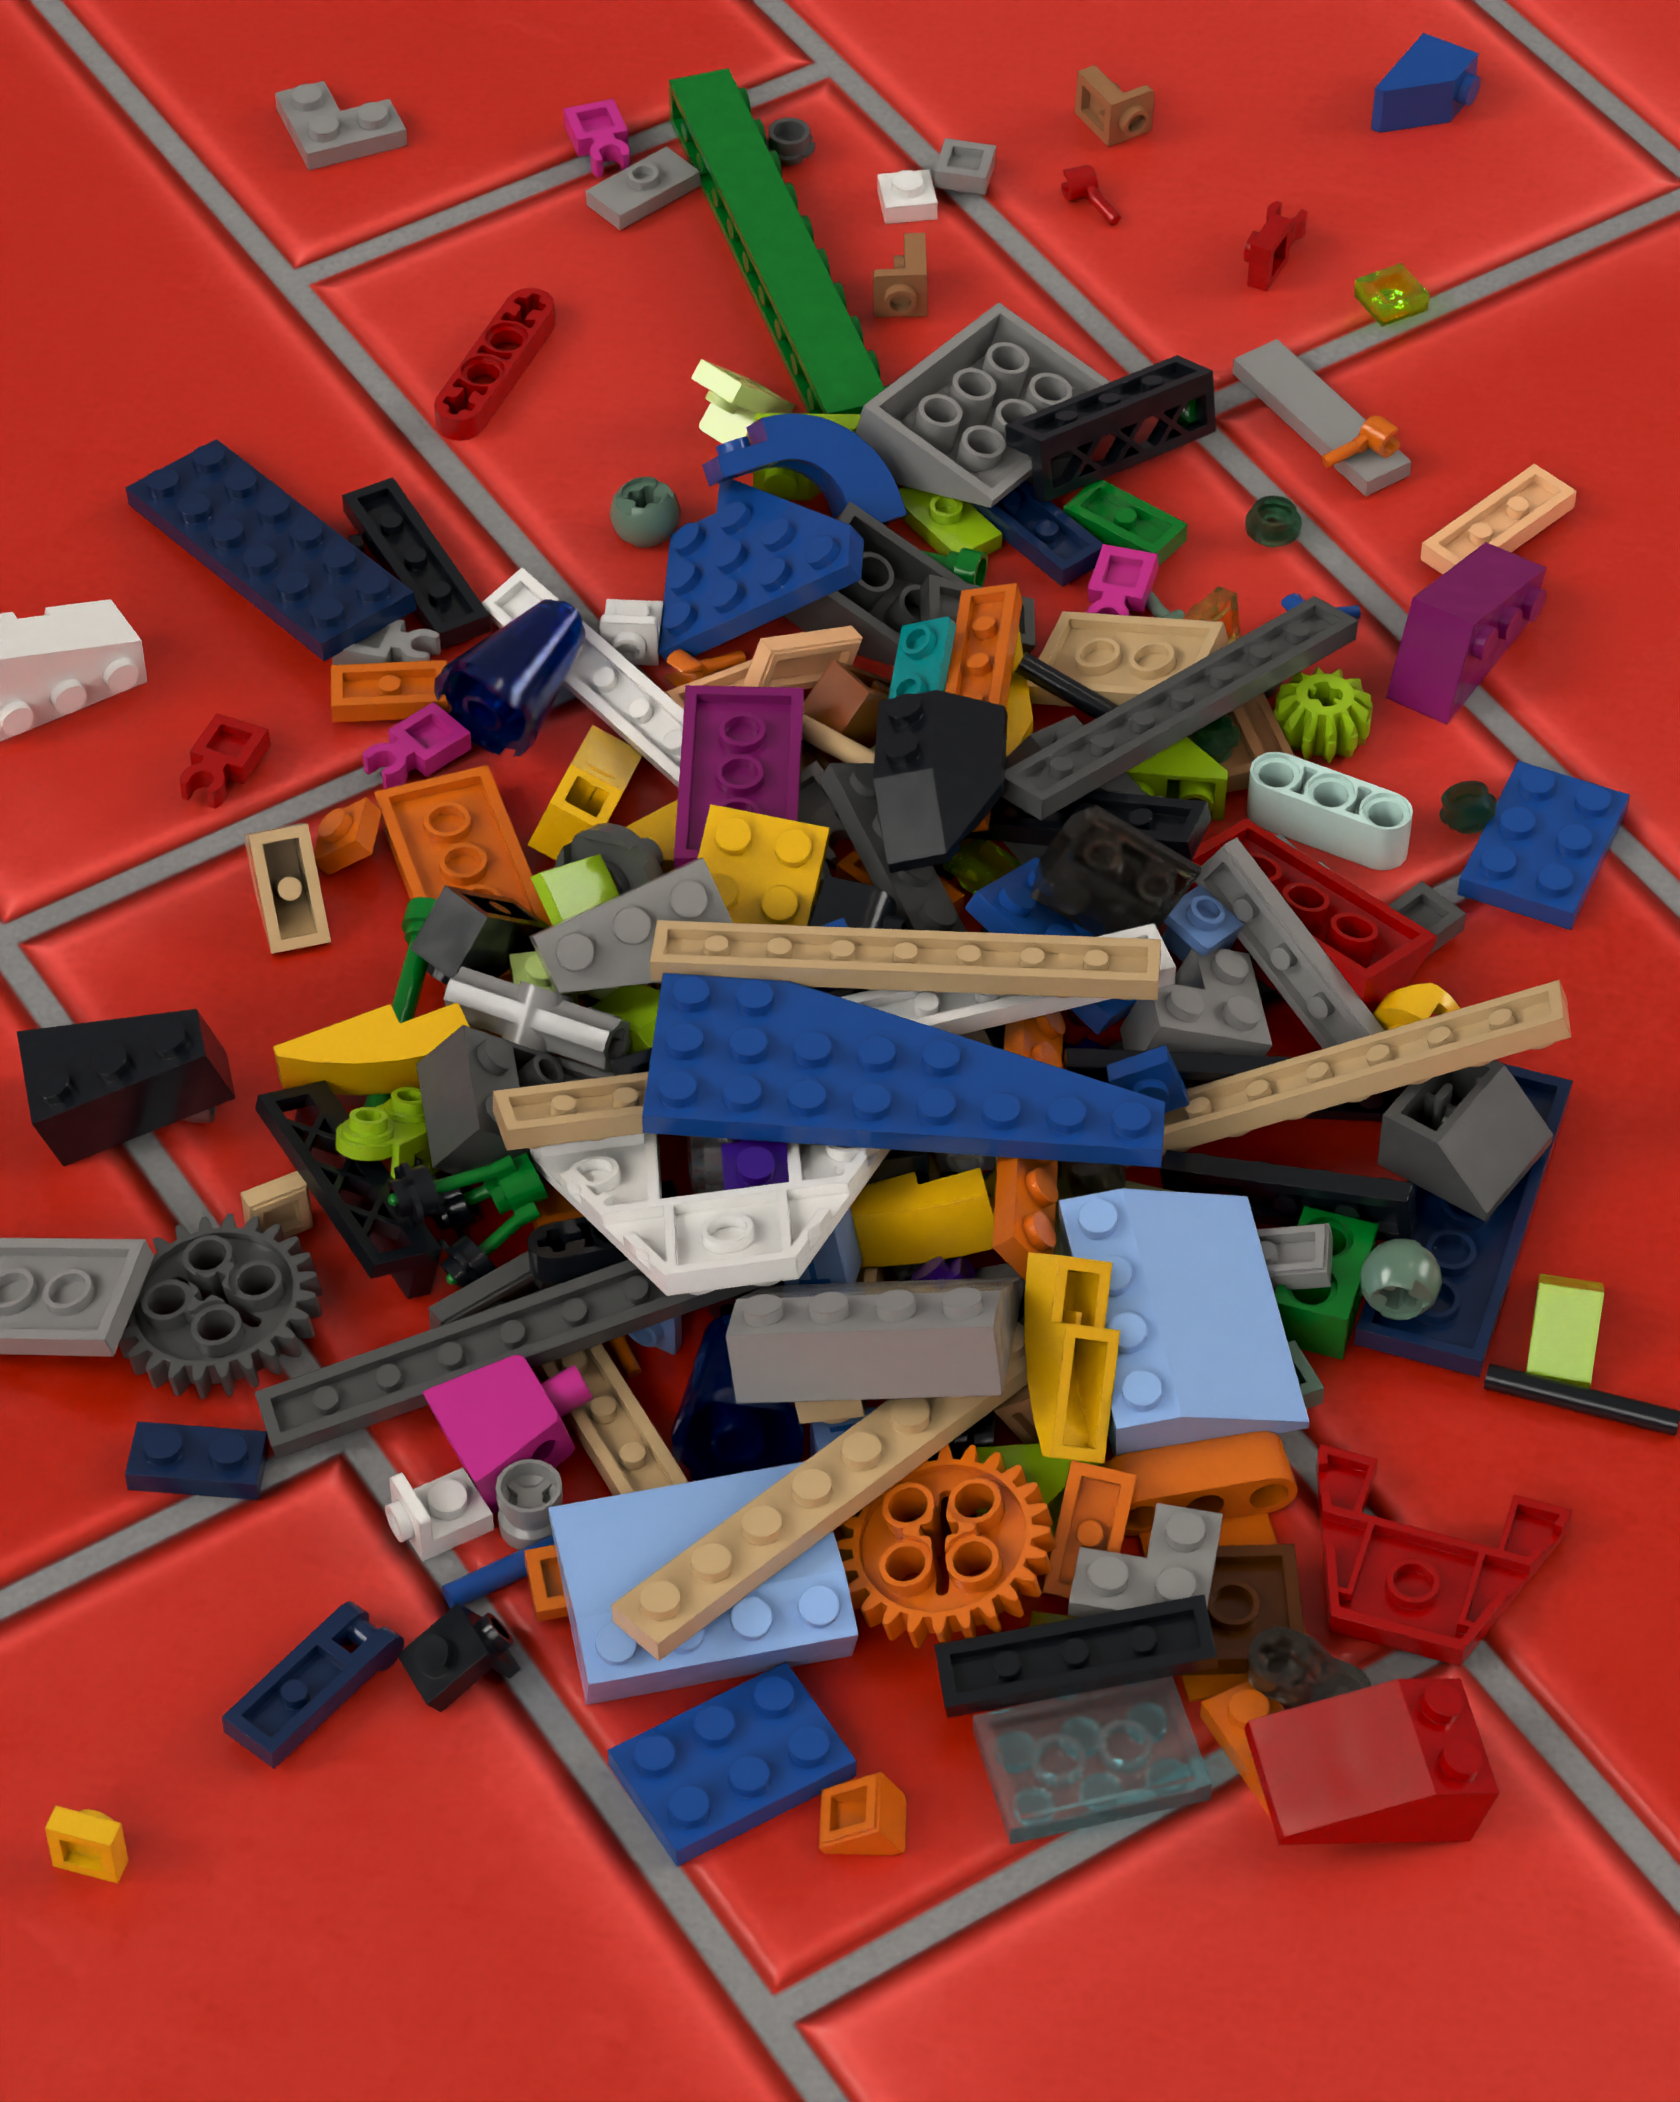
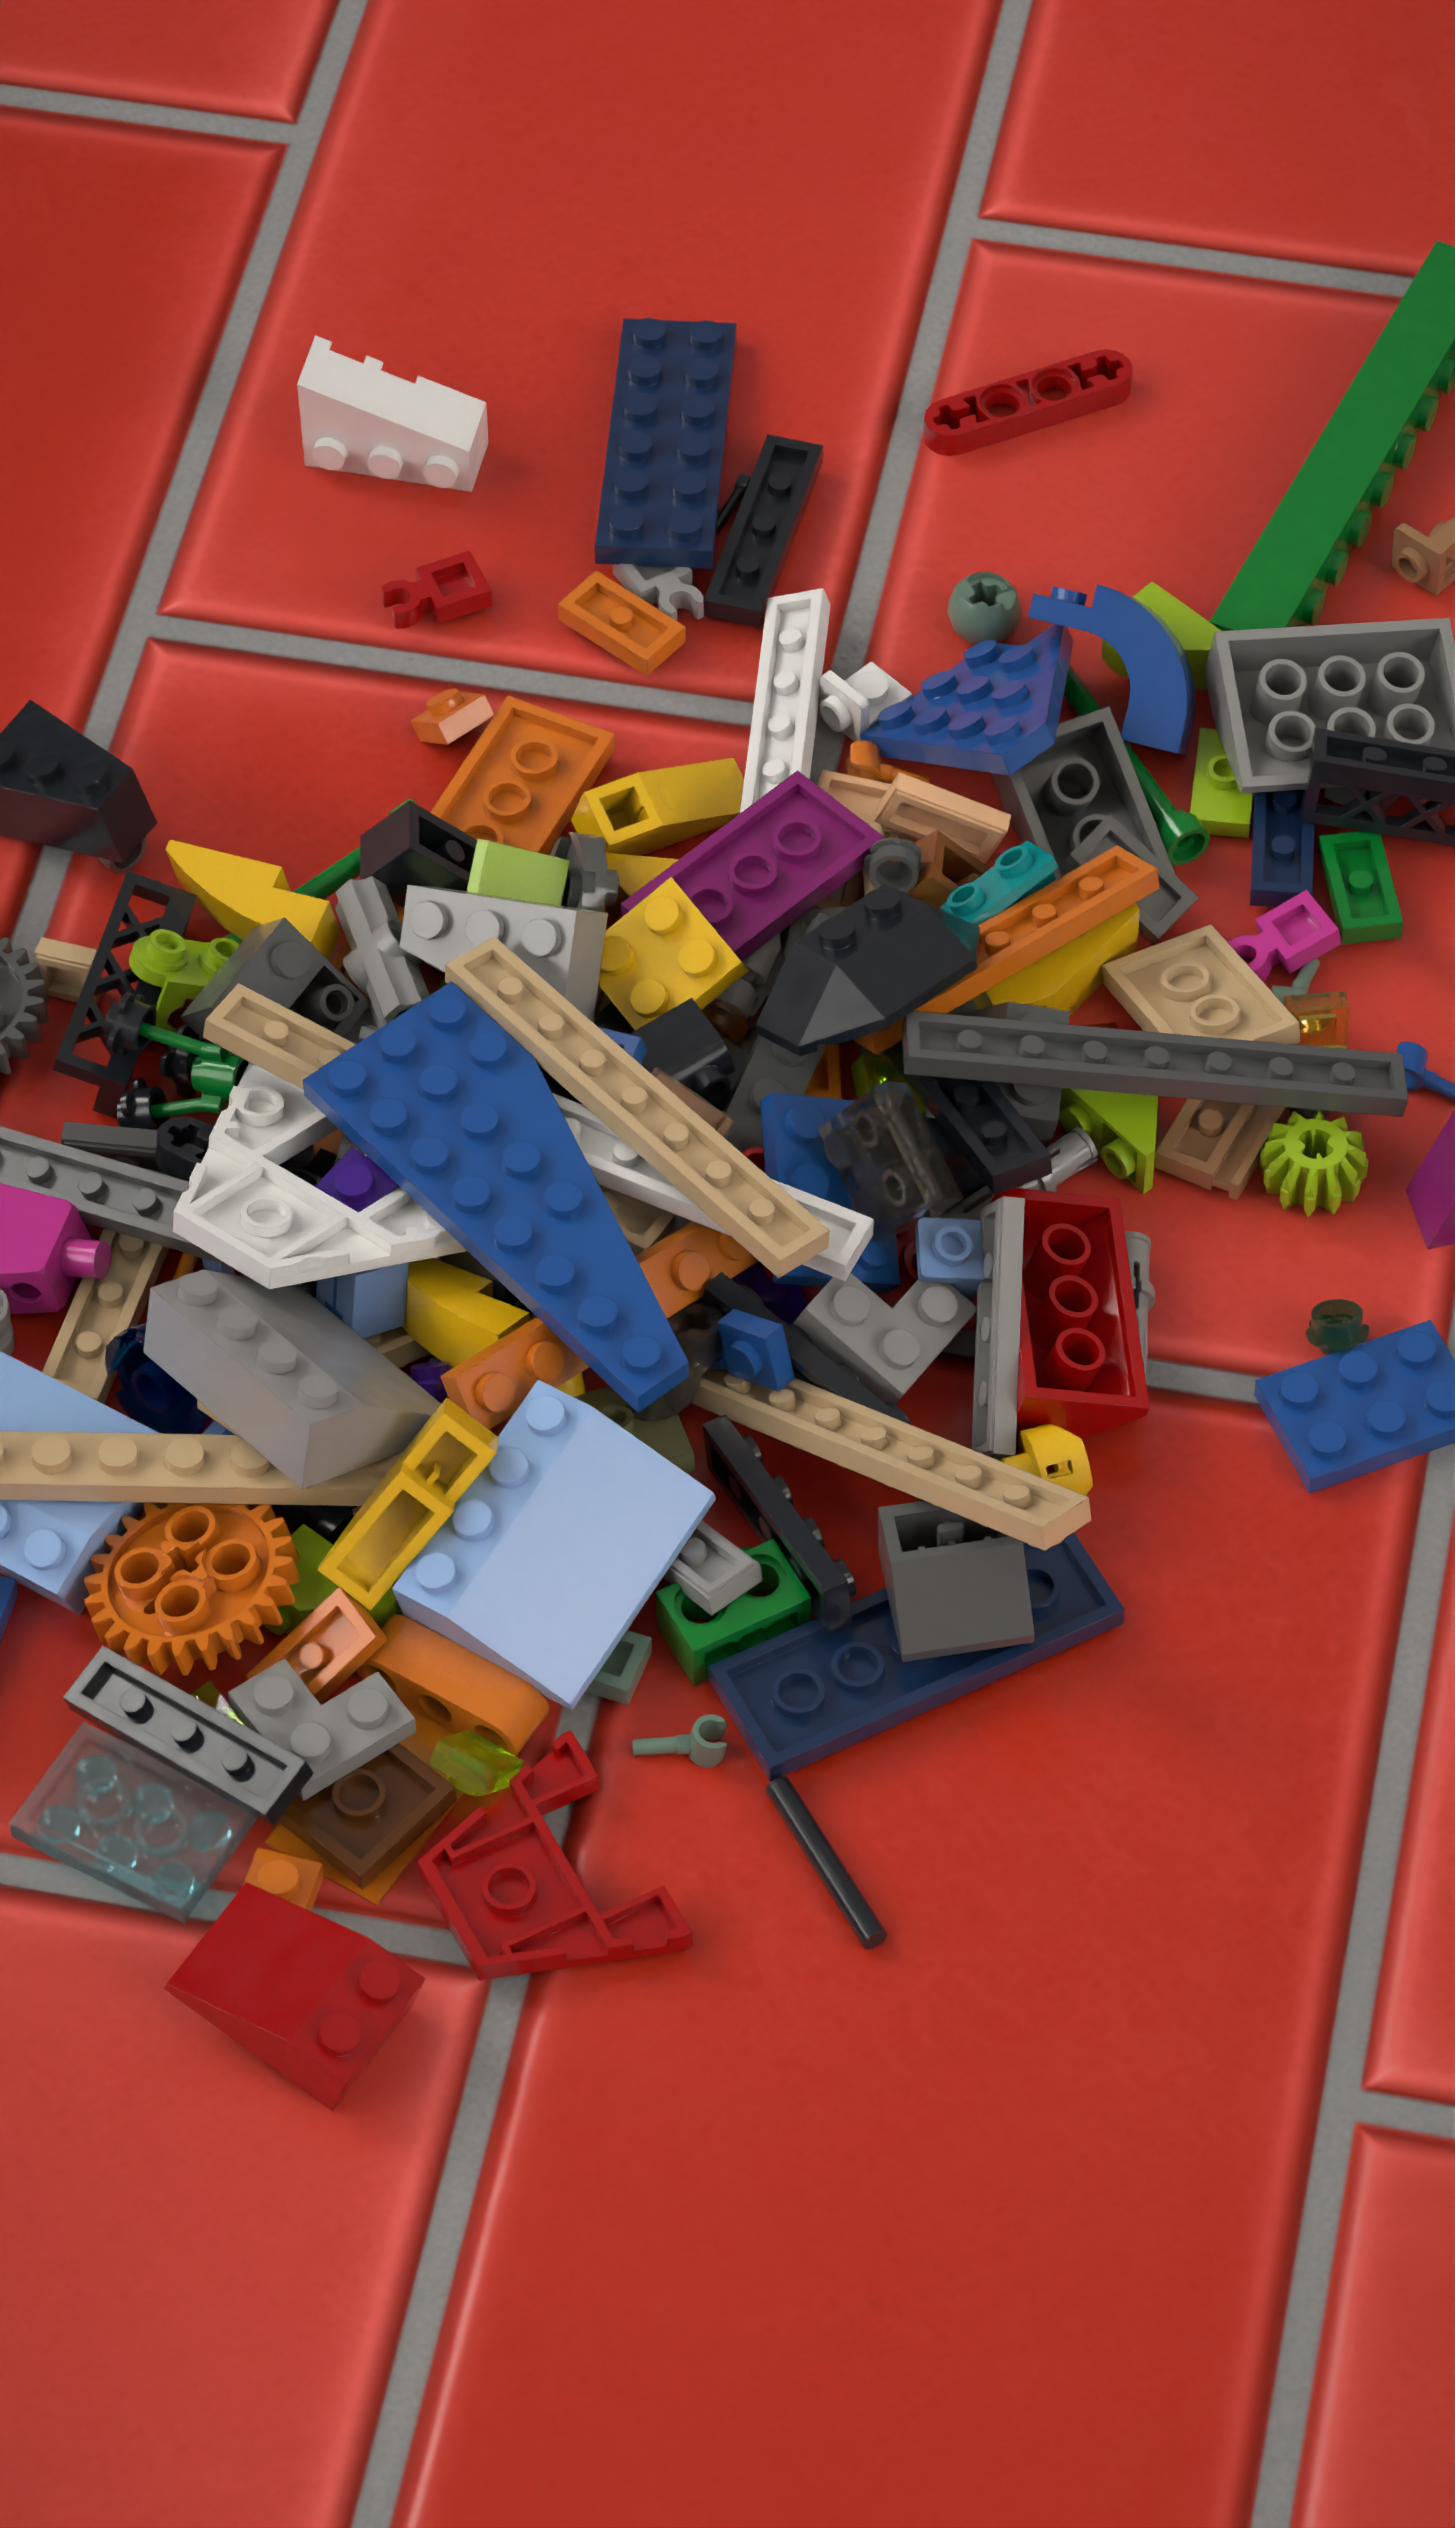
camera: 45 degrees right, 5 degrees up
tan slope [243,823,331,954] -> none
light grey plate [275,81,408,171] -> none
dark pink plate [363,702,472,789] -> none
clear blue cone [434,599,586,757] -> none
dark pink plate [563,99,630,177] -> none
light grey plate [586,146,701,230] -> none
yellowish green slope [691,359,795,444] -> none
black bar [1015,652,1118,719] -> none
clear green plate [1187,715,1240,763] -> none
light aqua beam [1246,752,1413,870] -> none
clear smoke piece [1246,1626,1371,1709] -> none
sand green piece [1359,1238,1442,1320] -> none
dark grey plate [1388,881,1466,957] -> none
lime slope [1526,1273,1604,1388] -> none
none -> clear neon green plate [428,1730,524,1796]
none -> sand green hand [632,1714,727,1768]
none -> dark grey plate [864,838,925,893]

